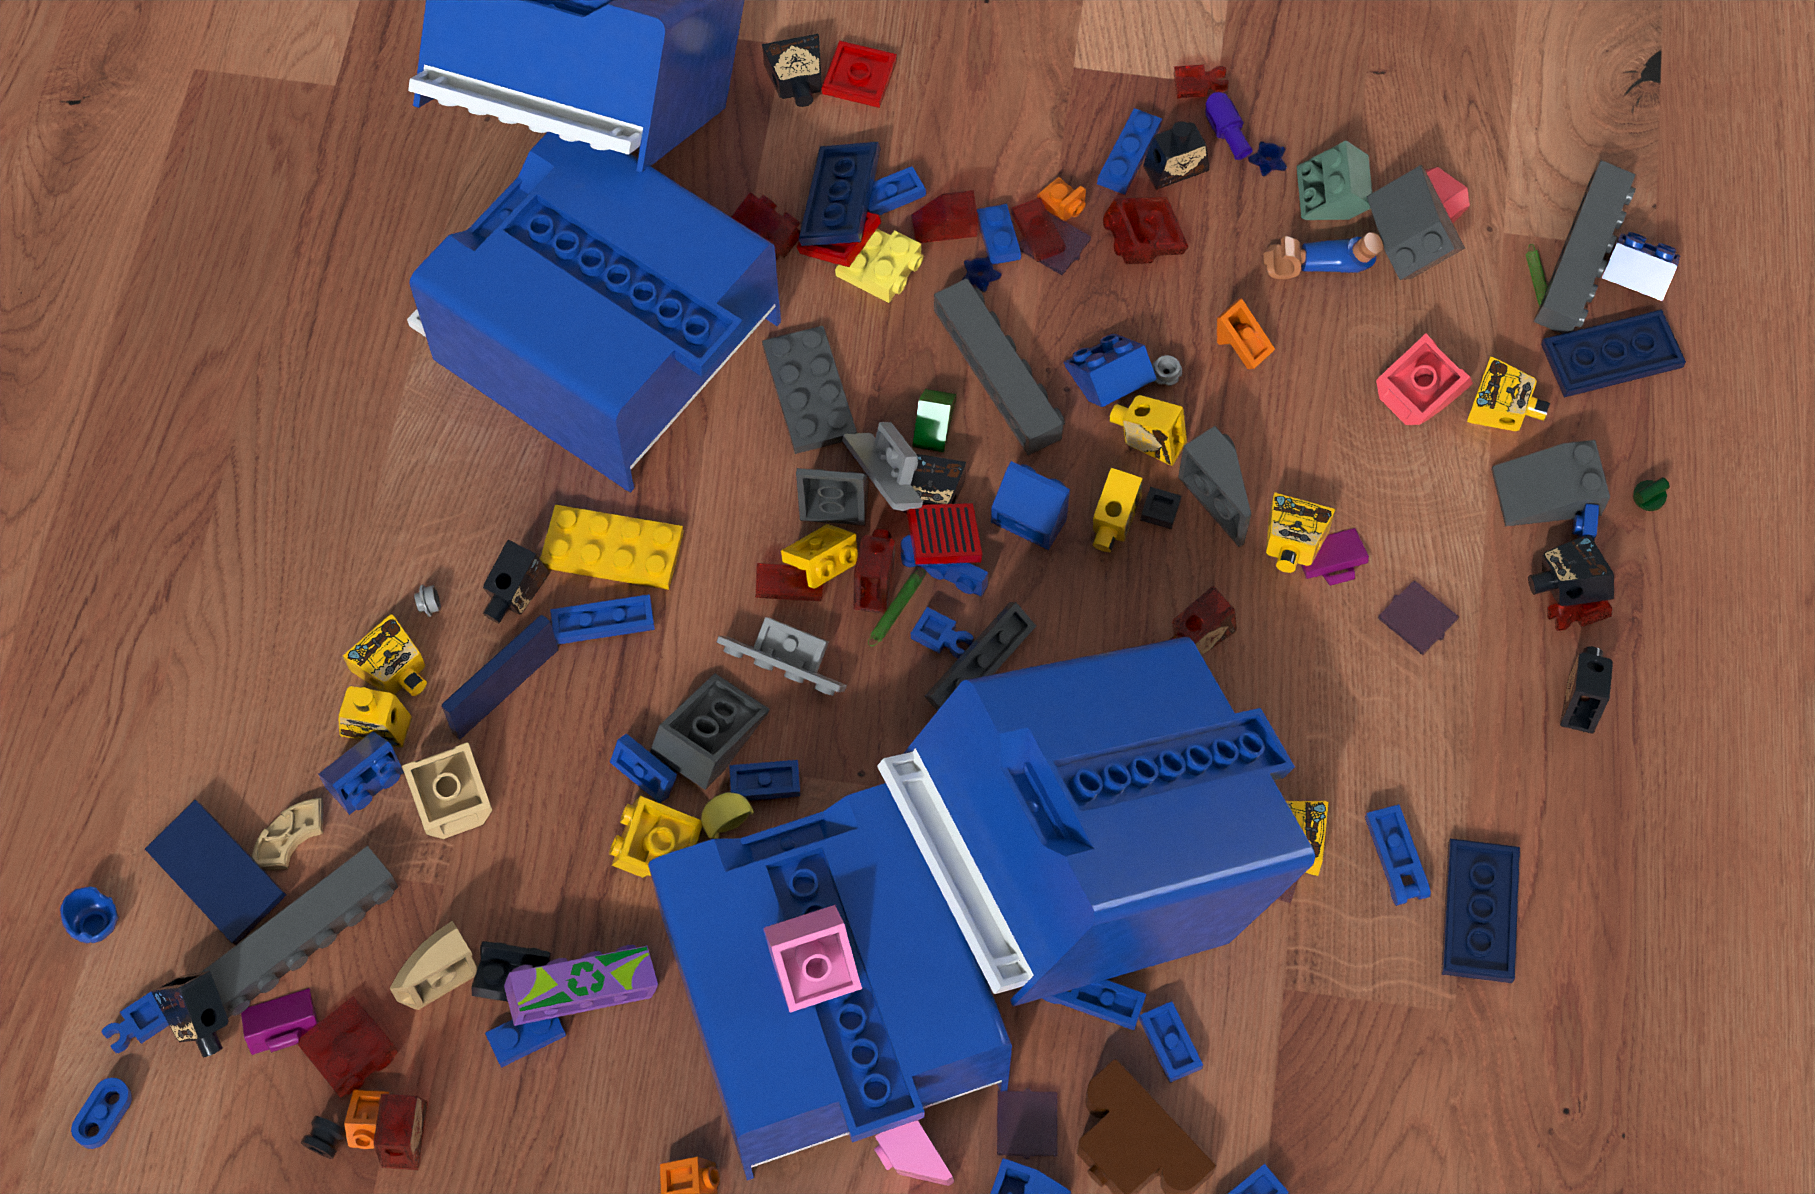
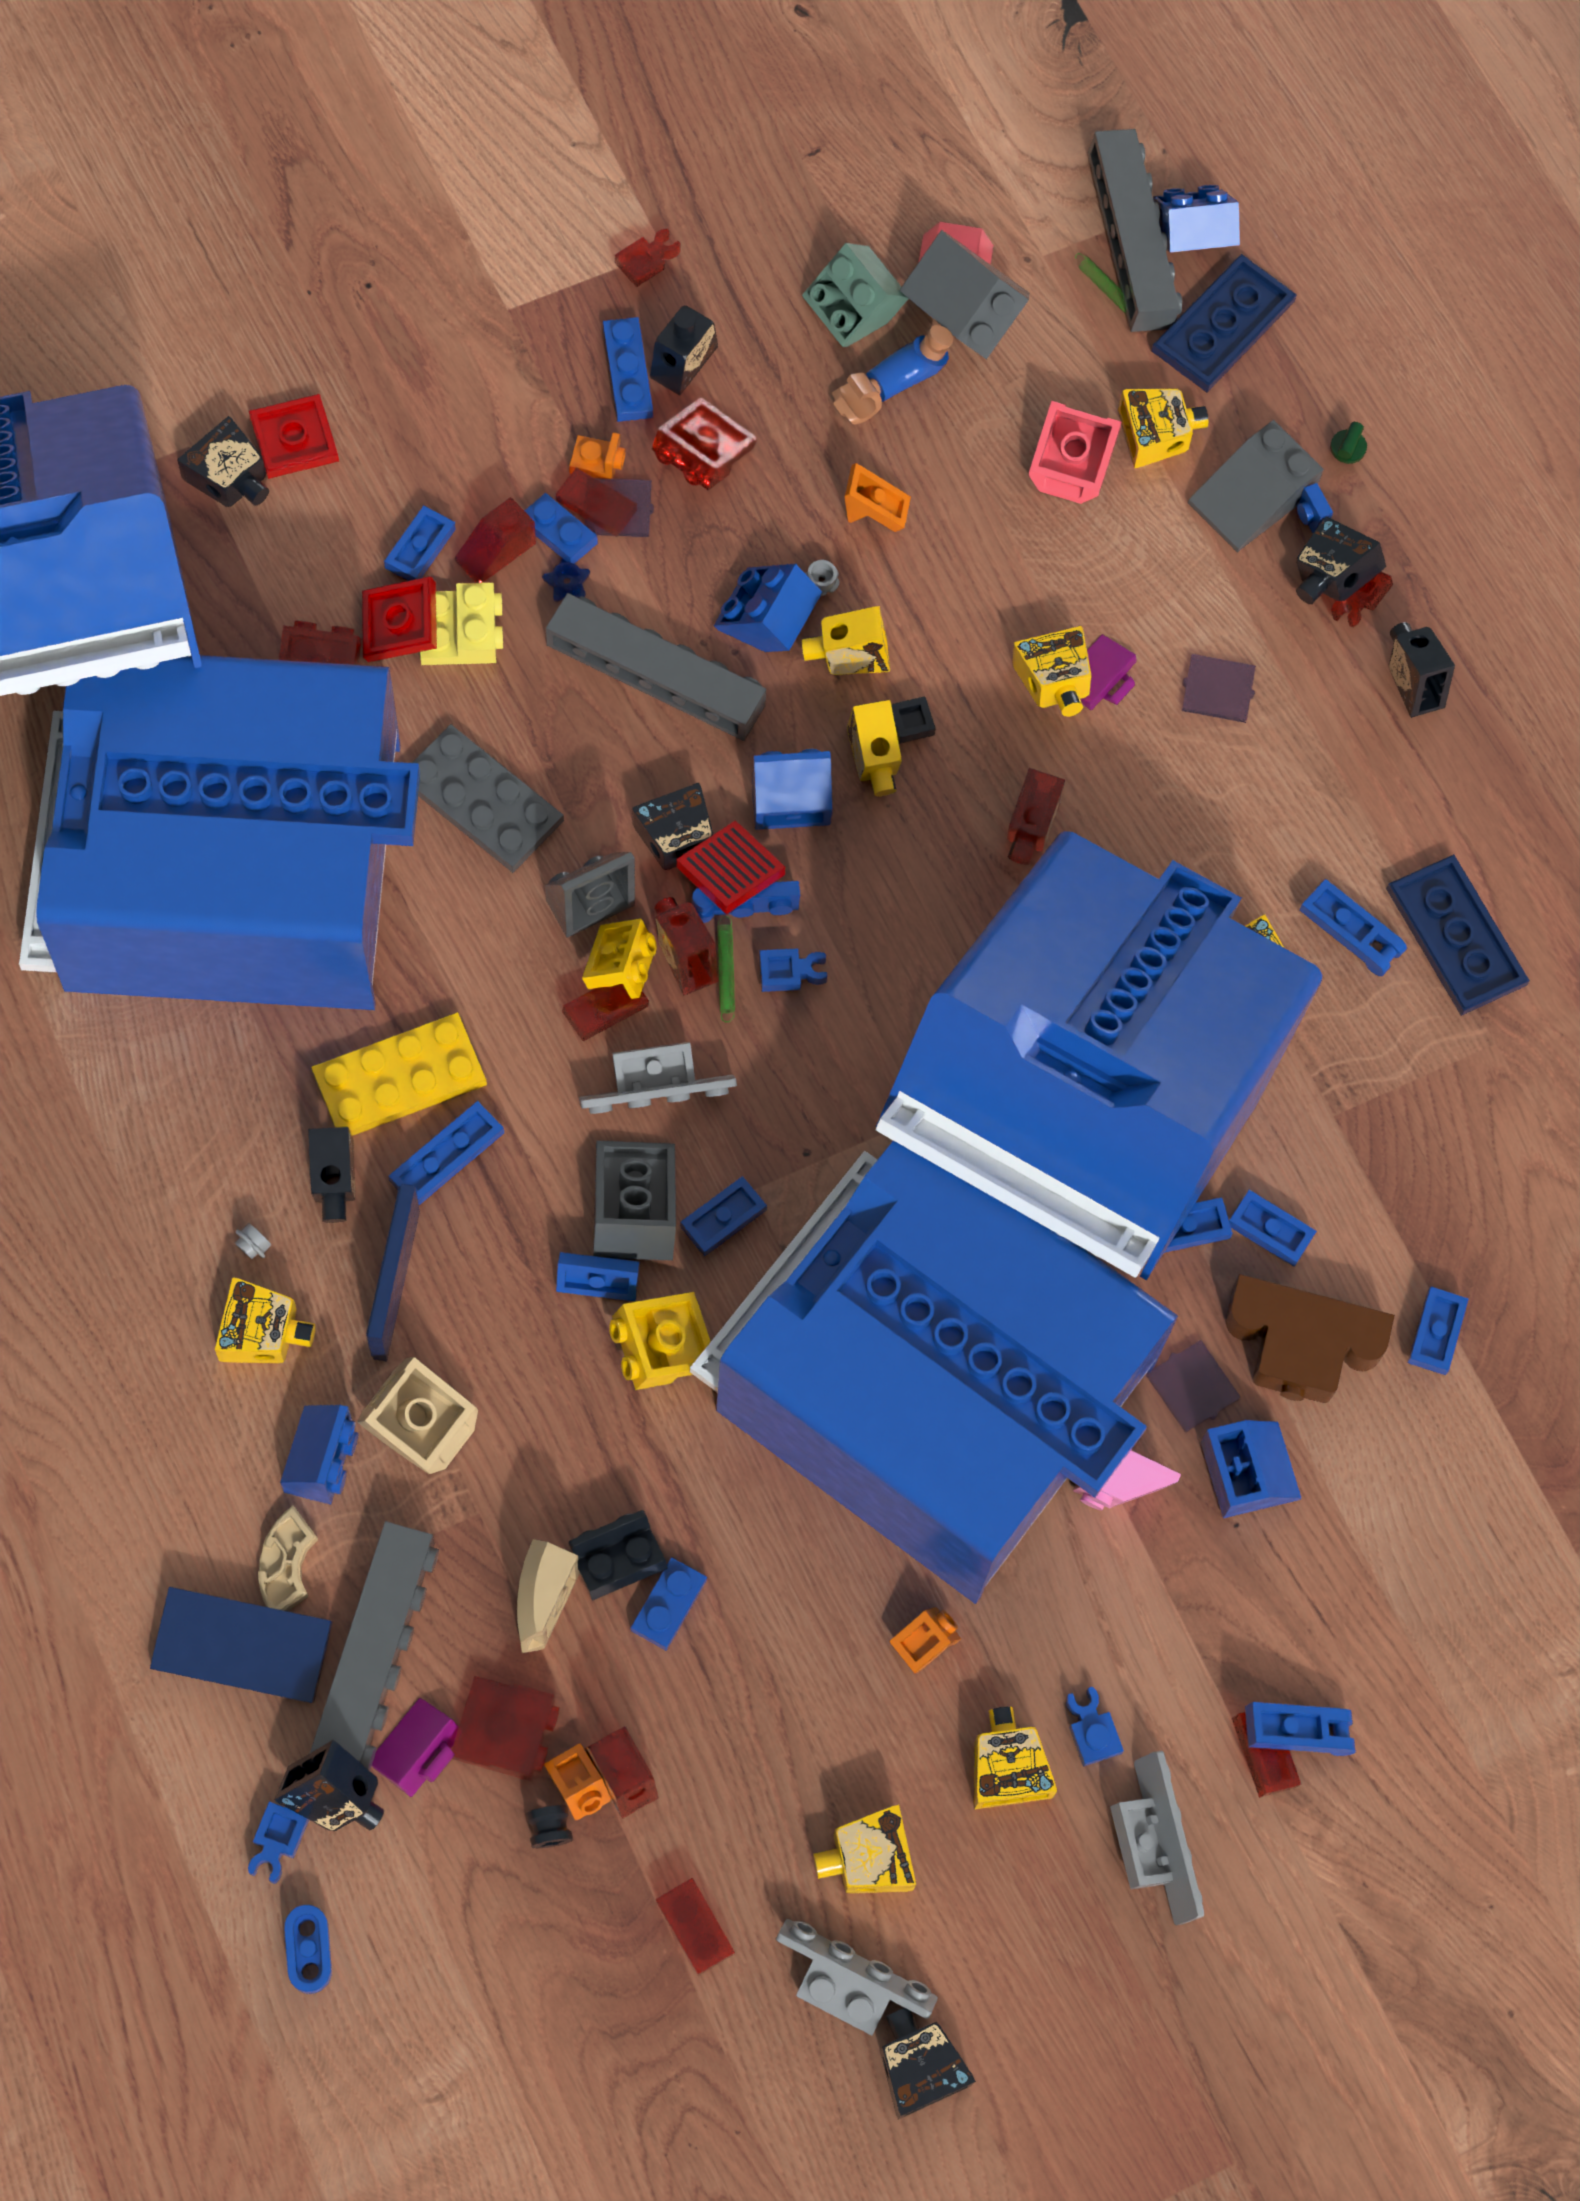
camera: 40 degrees left, 5 degrees up
blue hair [60,886,118,944] -> none
yellow torso [338,686,412,748] -> none
medium lavender brick [504,945,658,1026] -> none
light yellow hair [701,792,754,839] -> none
bright pink slope [763,905,862,1012] -> none
dark blue tile [798,142,881,246] -> none
light grey bracket [842,422,923,511] -> none
green slope [912,389,956,452] -> none
dark grey plate [924,602,1036,711] -> none
dark grey slope [1178,426,1251,547] -> none
dark purple arm [1205,92,1253,160] -> none
clear blue plate [1248,142,1287,176] -> none

